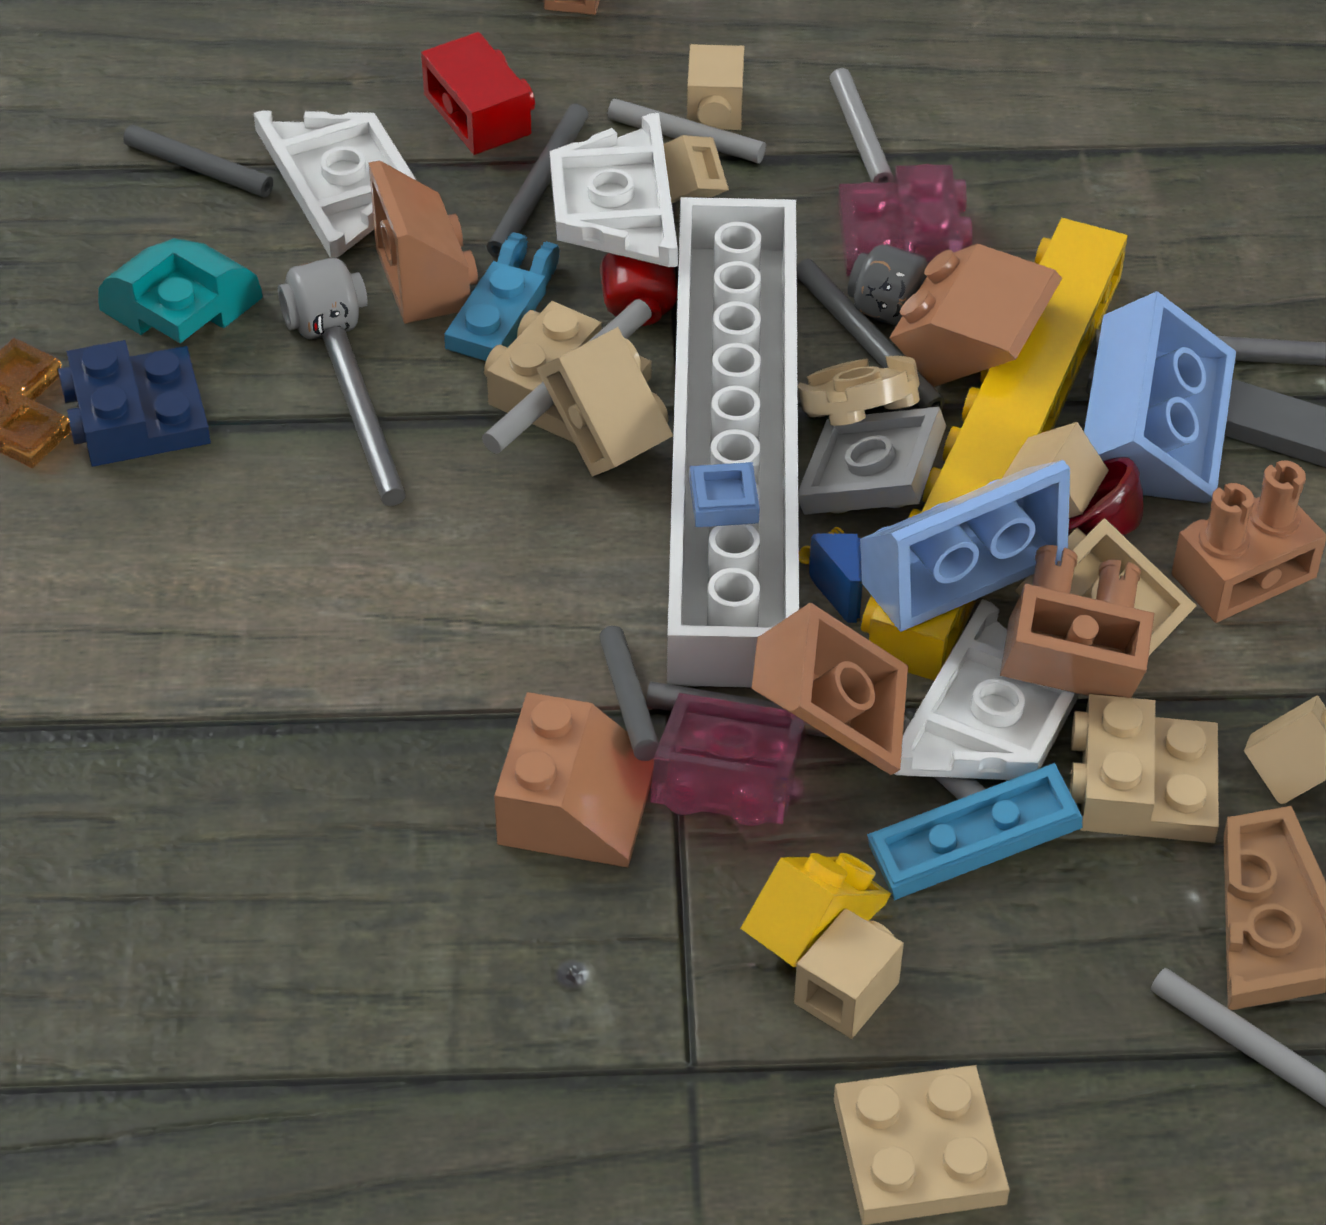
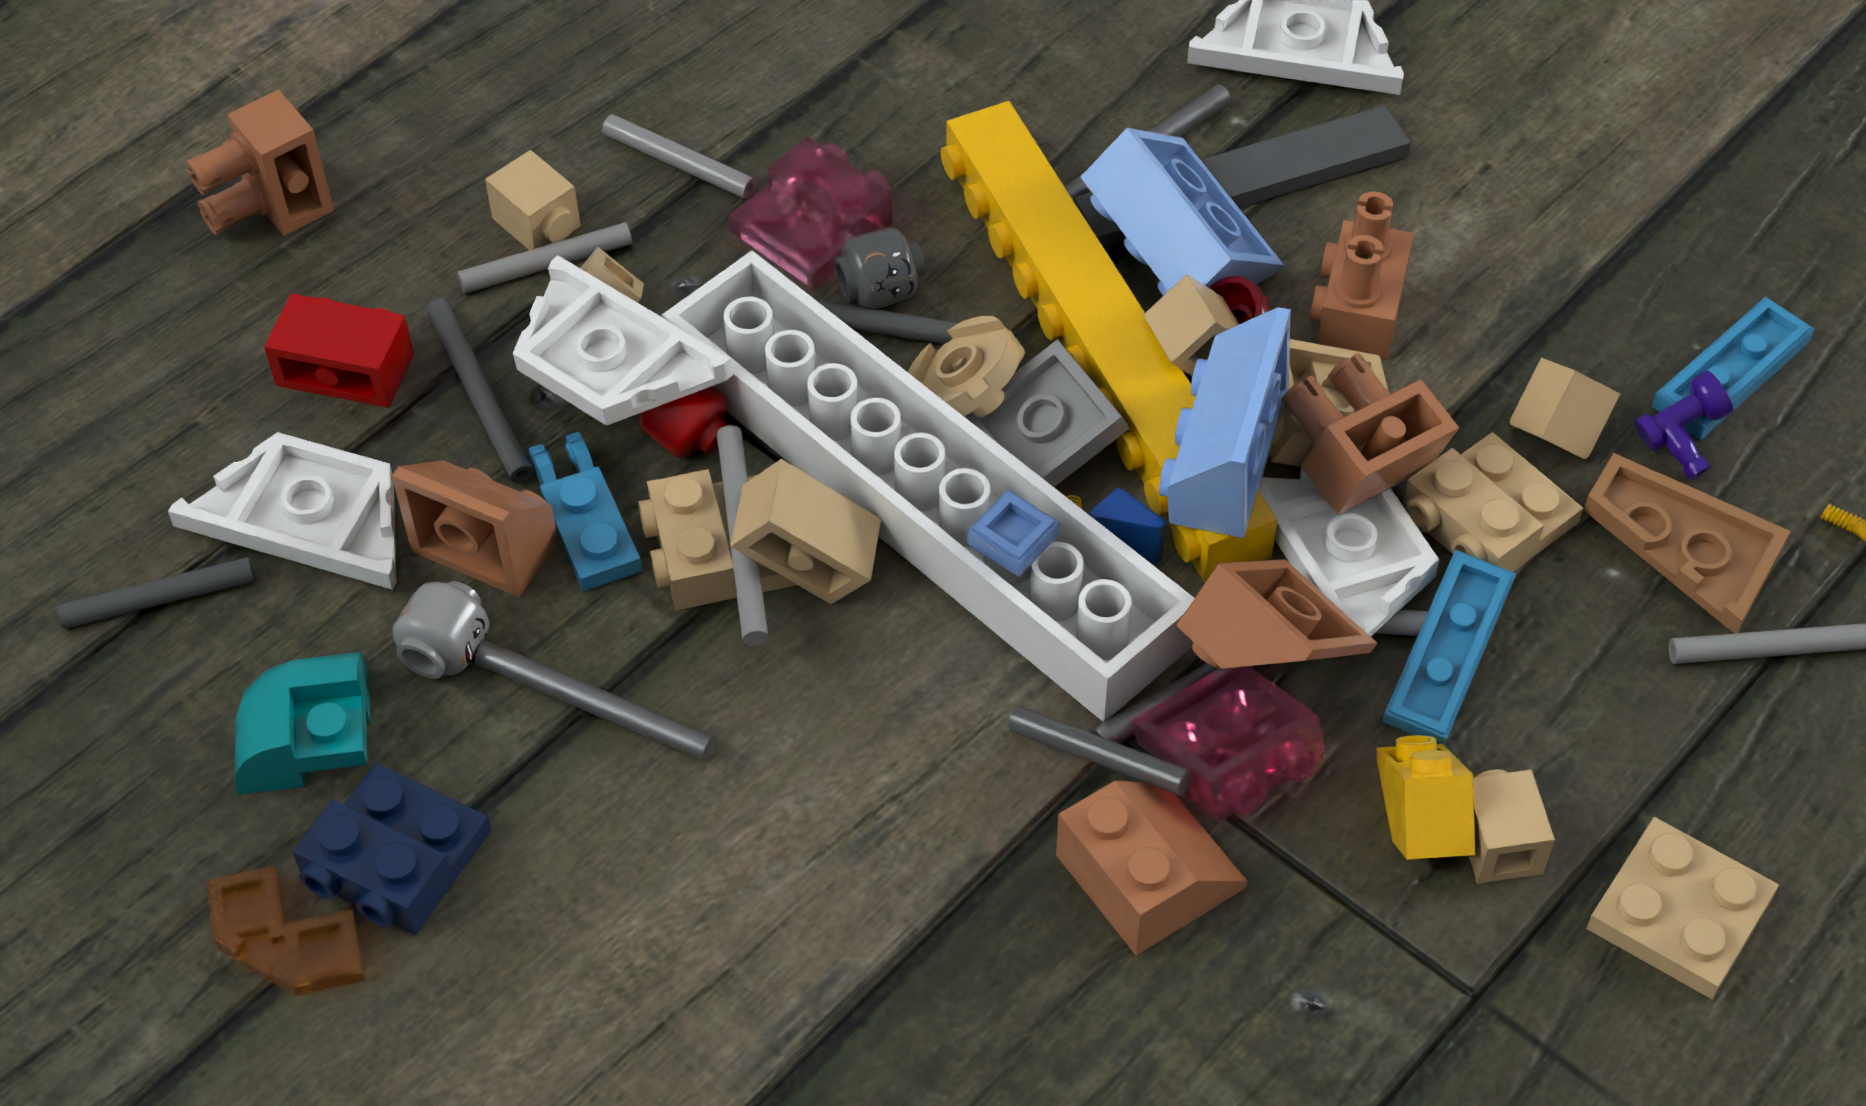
camera: 45 degrees left, 5 degrees up
nougat slope [890,243,1062,387] -> none

